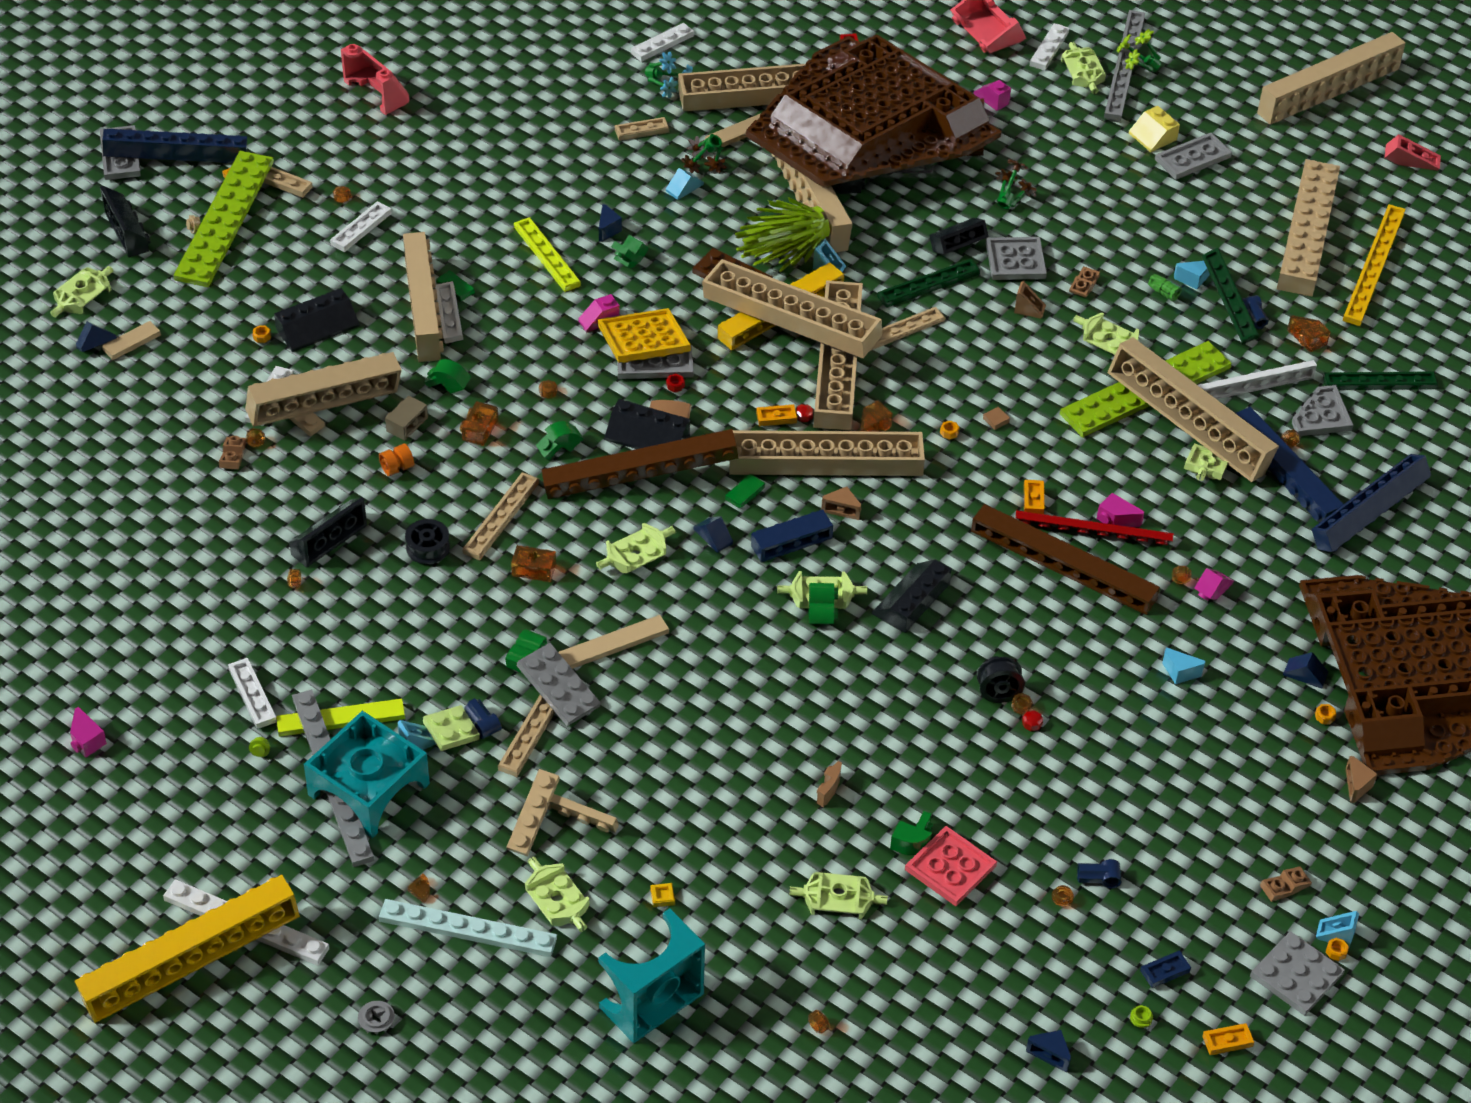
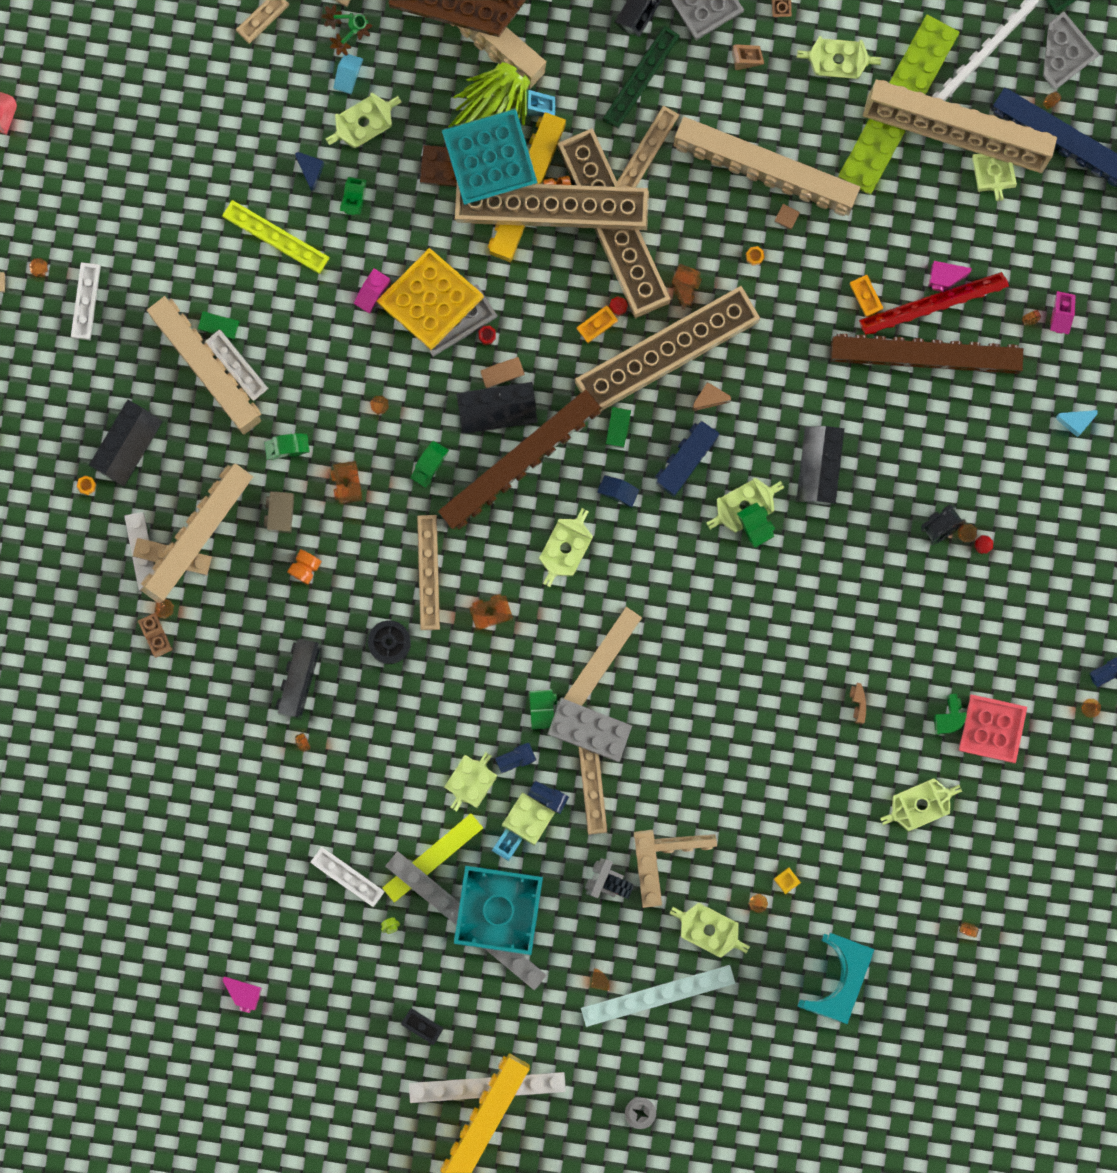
camera: 30 degrees left, 35 degrees up
none -> yellowish green plate [325,93,402,148]
none -> black brick [400,1008,444,1045]
none -> teal plate [442,108,538,205]
none -> yellowish green plate [444,752,498,811]
none -> dark blue piece [495,743,536,774]
none -> light grey plate [585,858,634,899]
none -> tan brick [674,116,860,216]
none -> clear orange tile [749,894,768,913]

